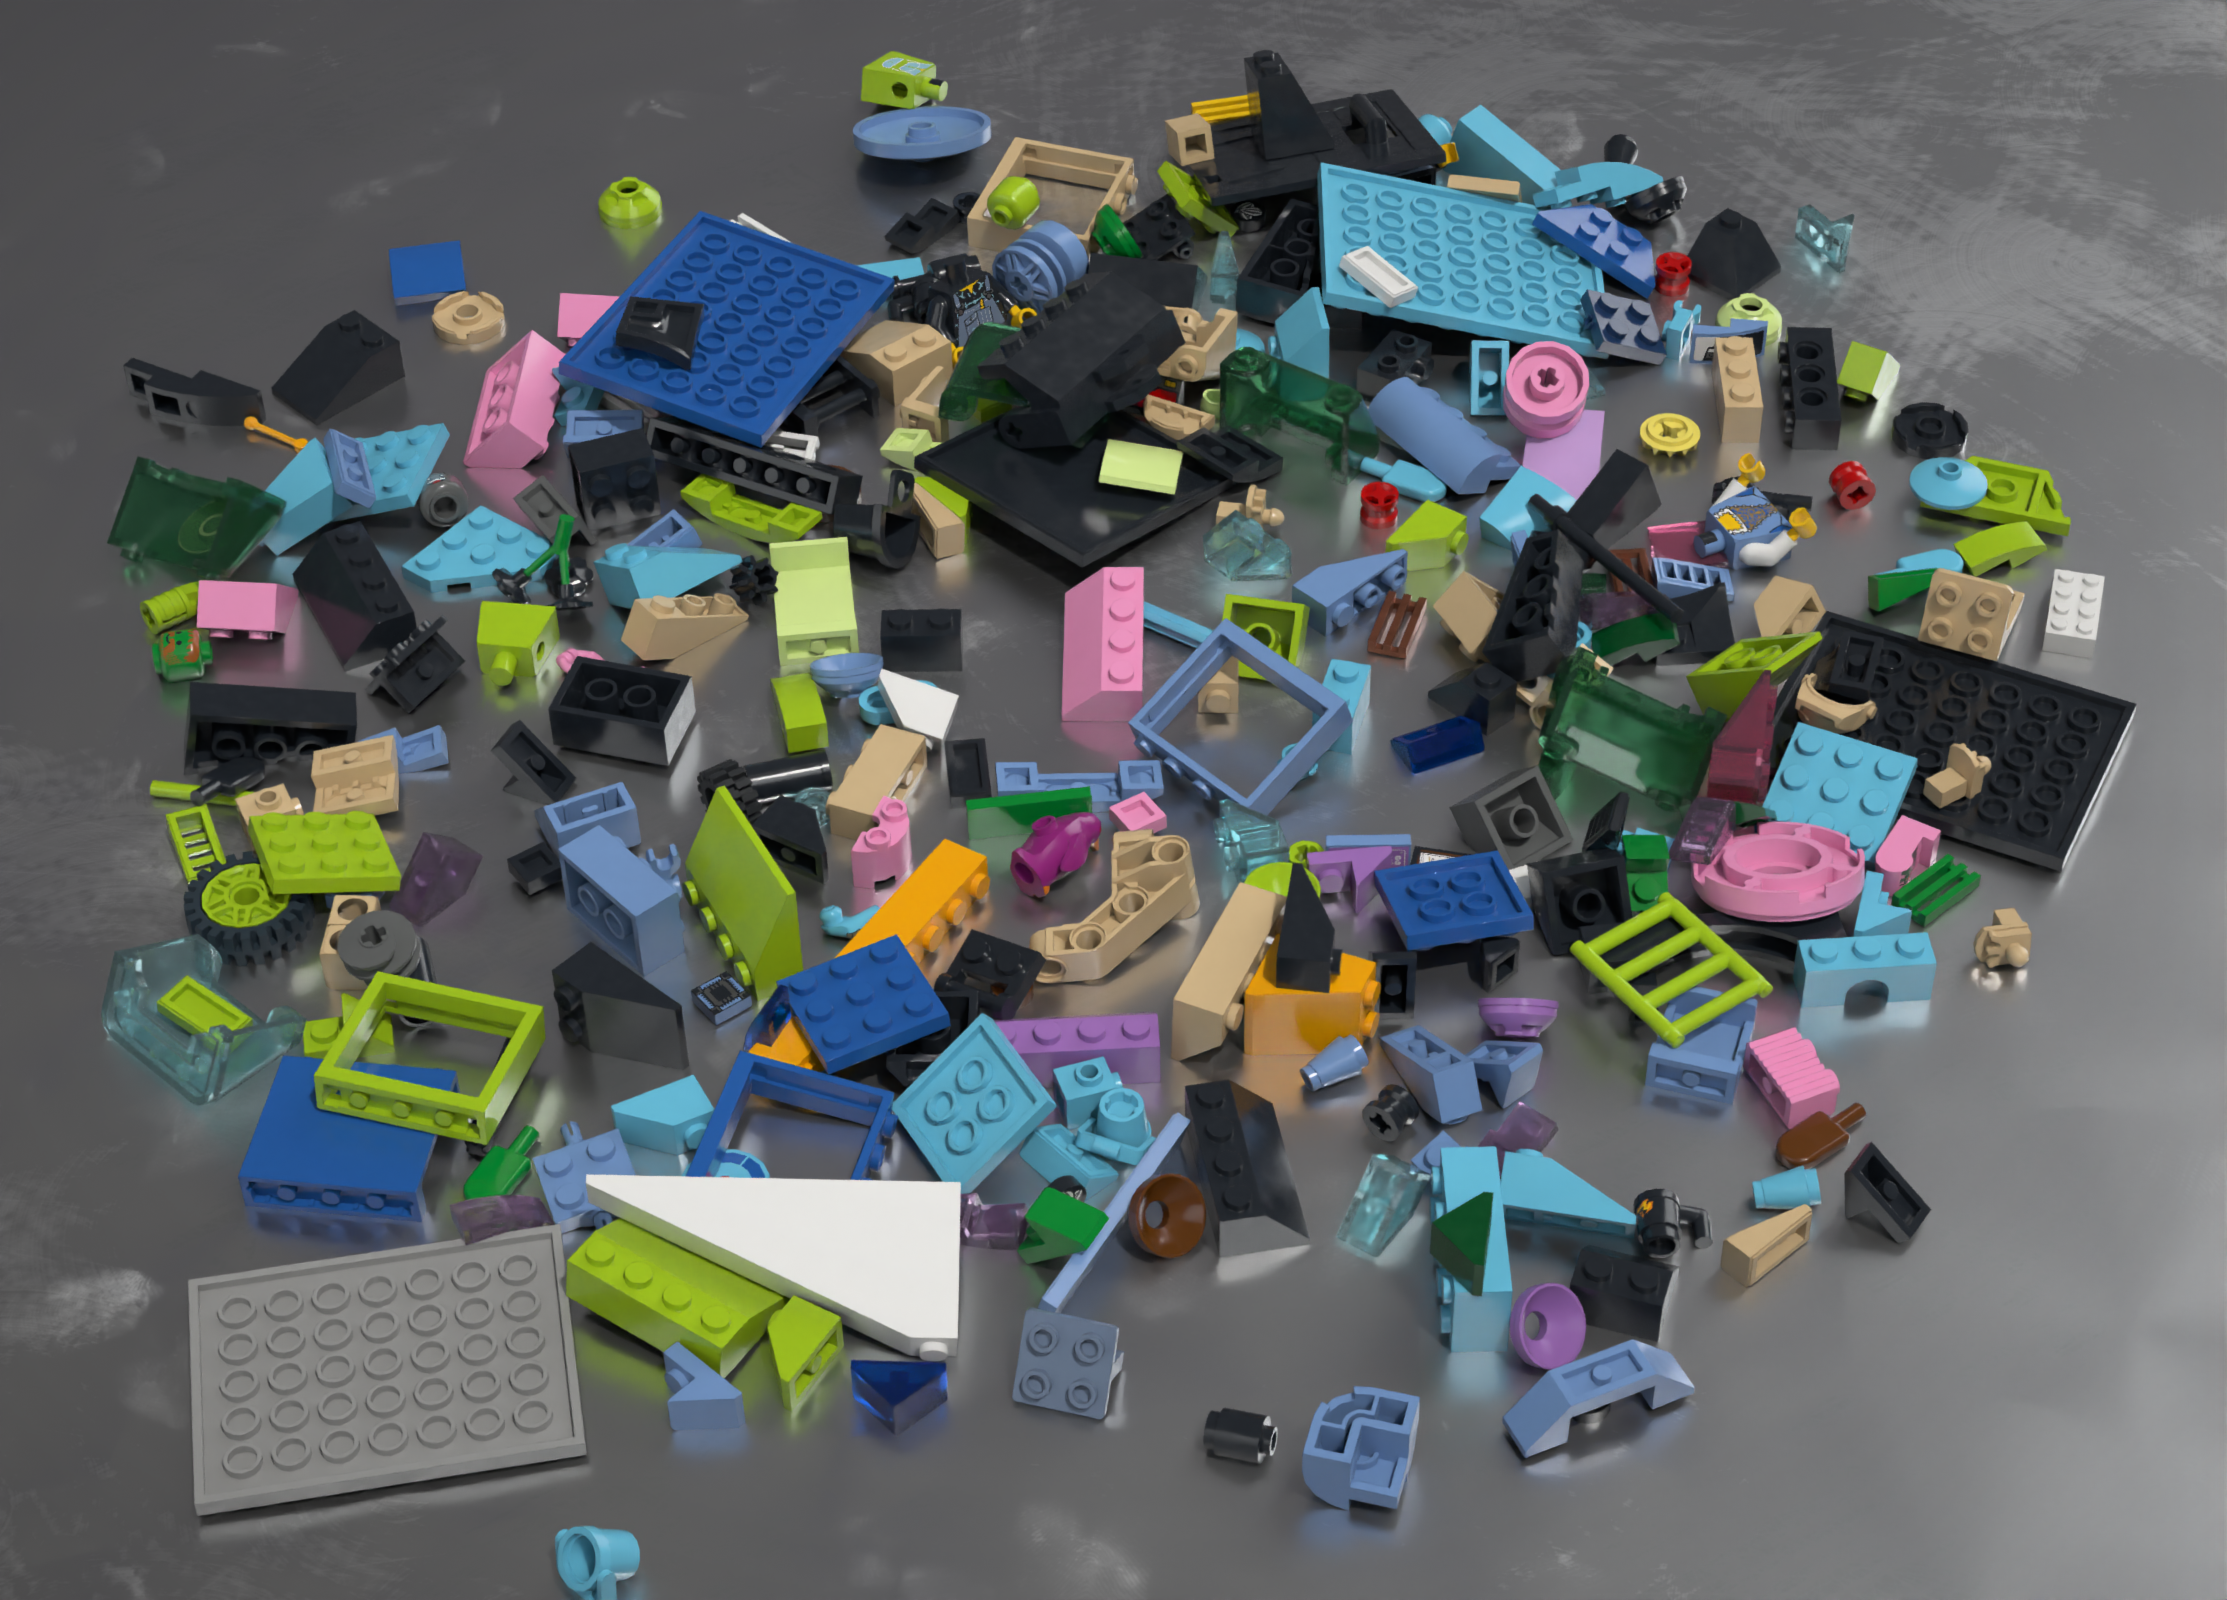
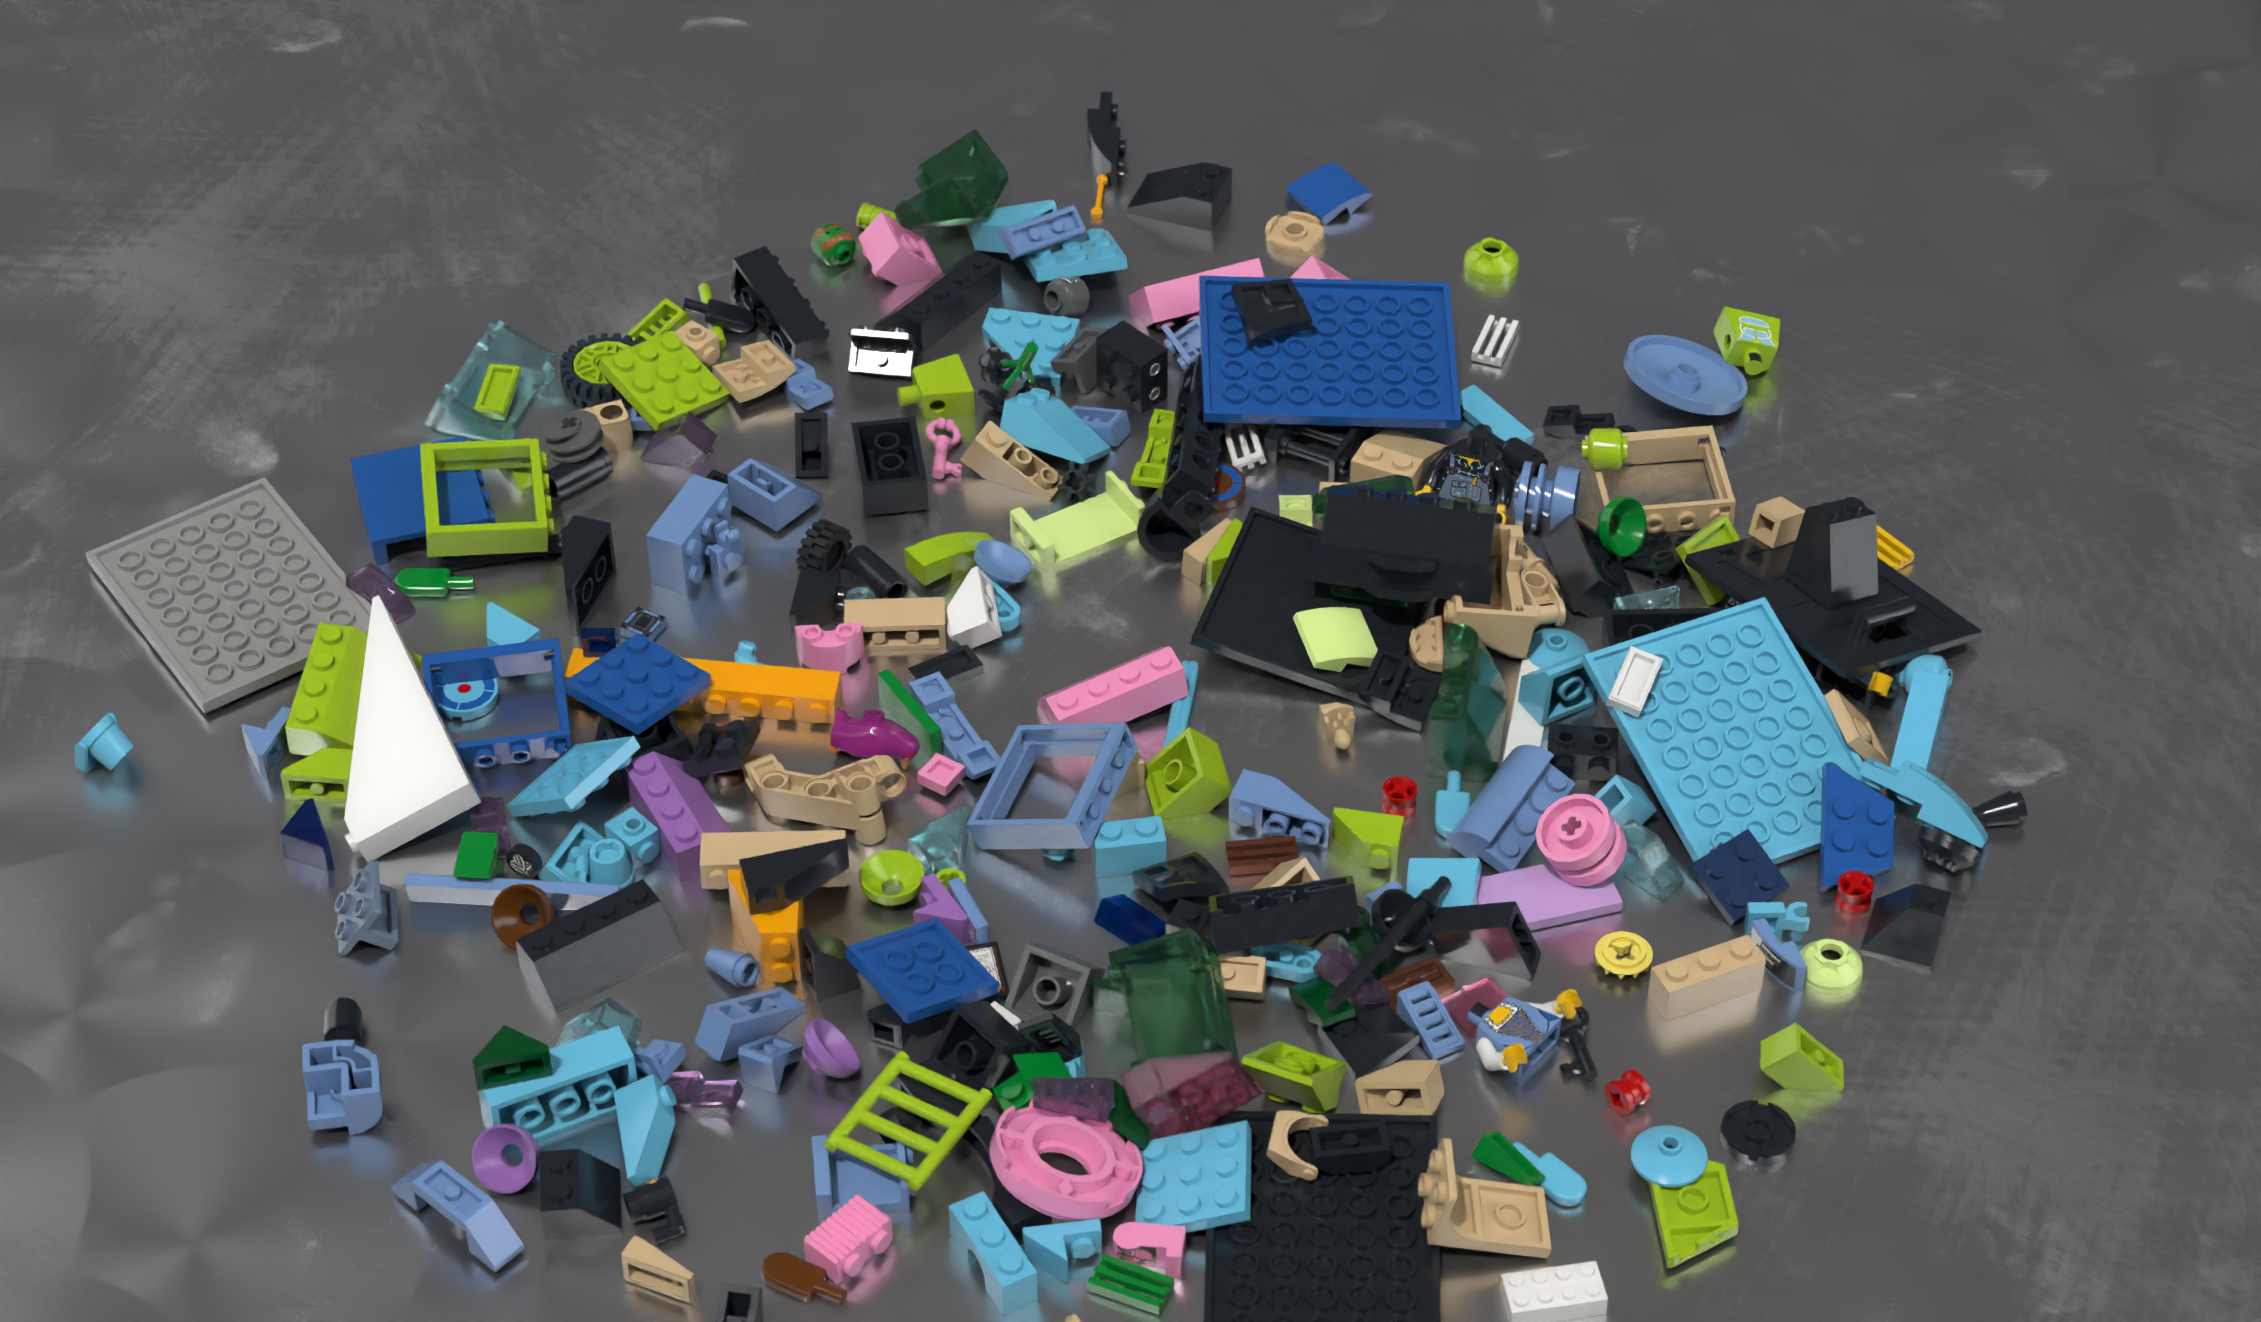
camera: 65 degrees right, 0 degrees up
medium blue plate [532,1121,636,1233] -> none
lime slope [682,785,803,1001] -> none
black brick [880,608,963,672] -> none
clear light blue slope [1203,510,1293,581] -> none
black wheel [1362,1084,1419,1142] -> none
medium azure cone [1752,1165,1821,1210] -> none
black brick [1777,327,1842,450] -> none
clear light blue slope [1795,204,1855,274] -> none
tan piece [1923,743,1991,808] -> none
lime slope [1953,521,2047,577] -> none
none -> black plate [1132,852,1230,902]

